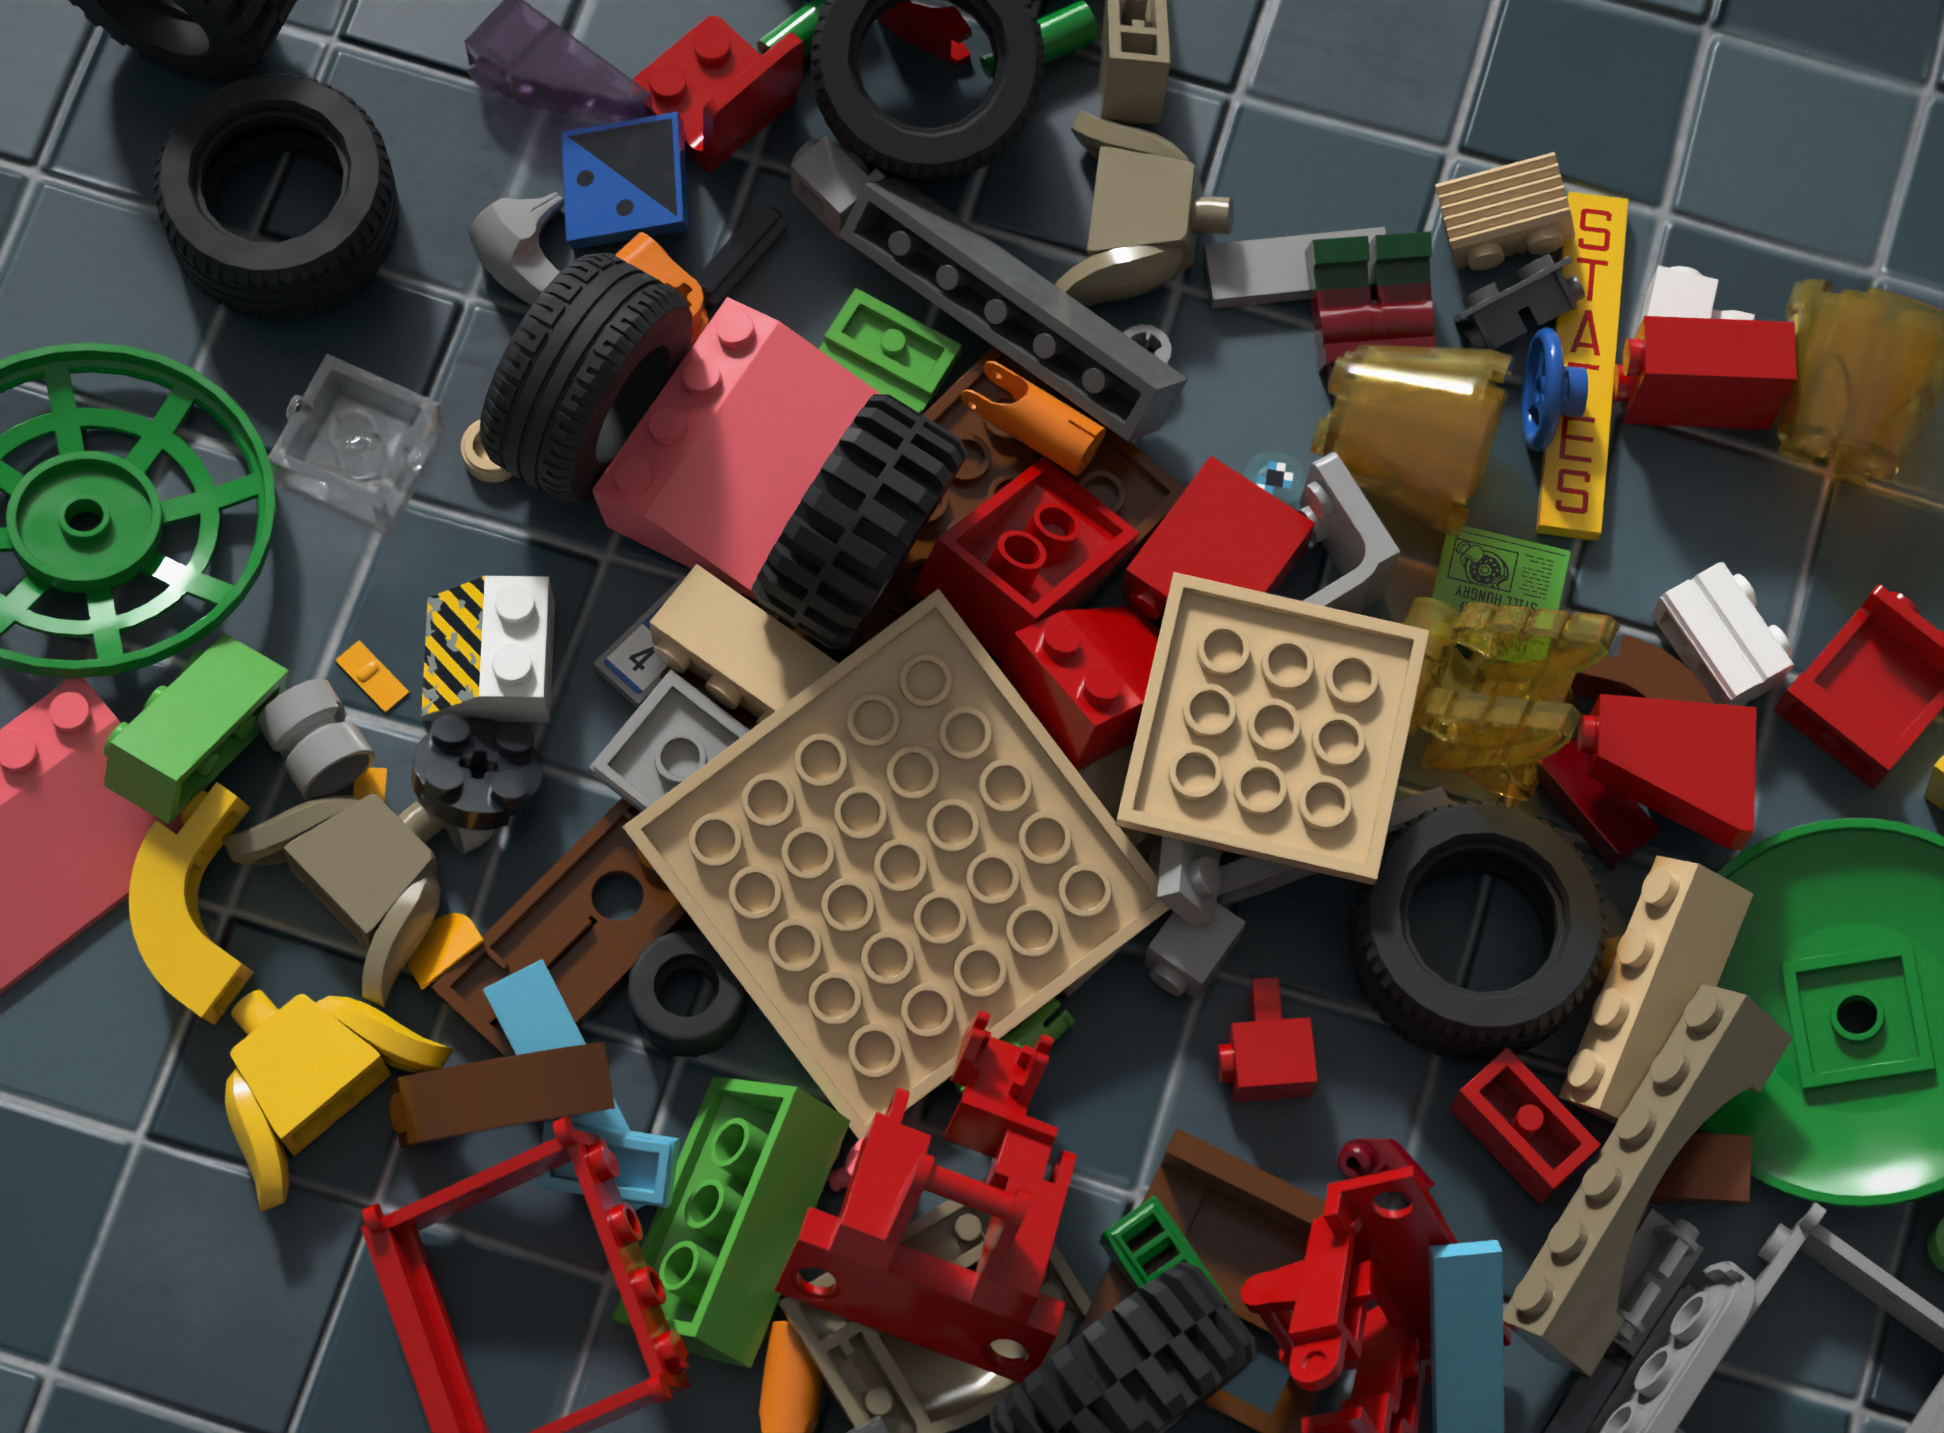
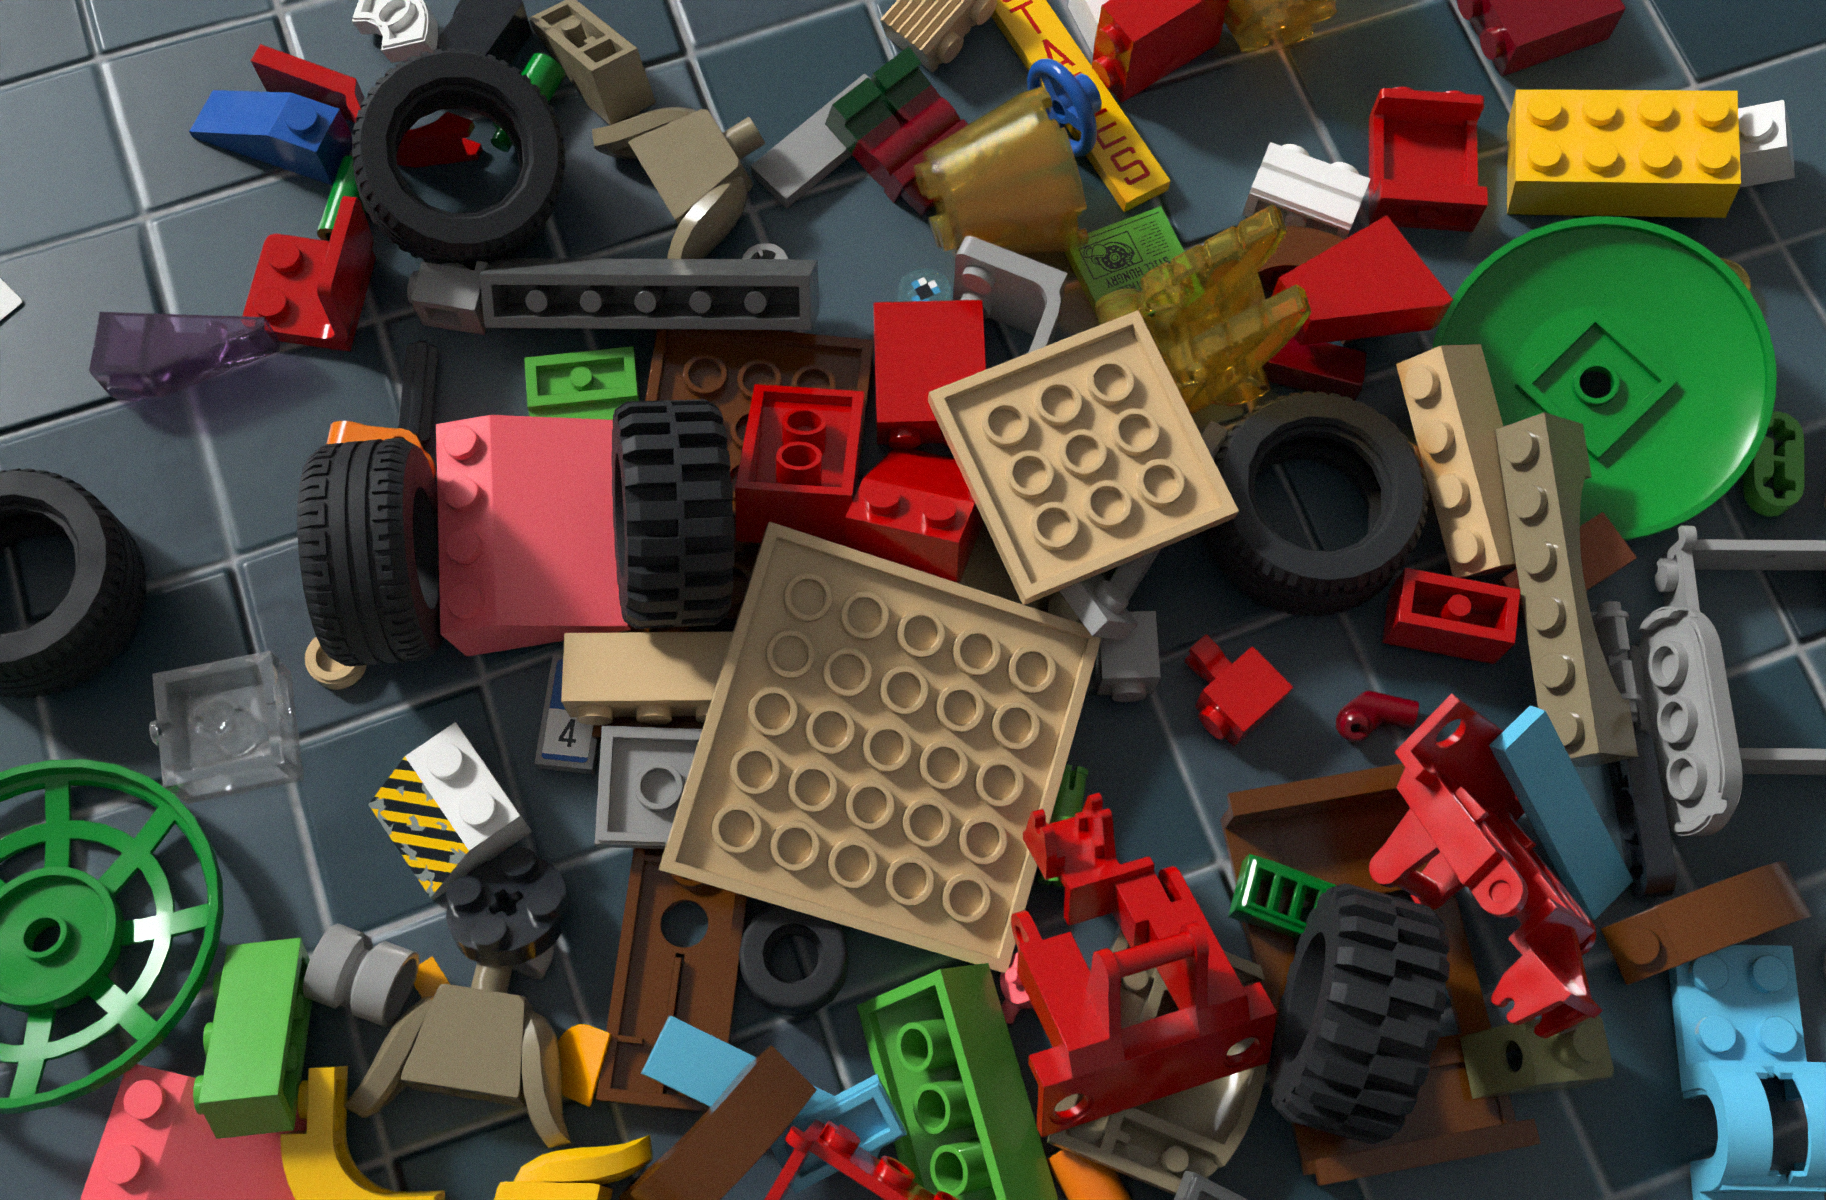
camera: 35 degrees left, 0 degrees up
light orange piece [335,640,410,713] -> none
light grey animal [468,192,565,306] -> none
blue tile [561,112,690,250] -> none
orange piece [961,361,1106,476] -> none
dark grey hinge [1453,254,1586,354] -> none

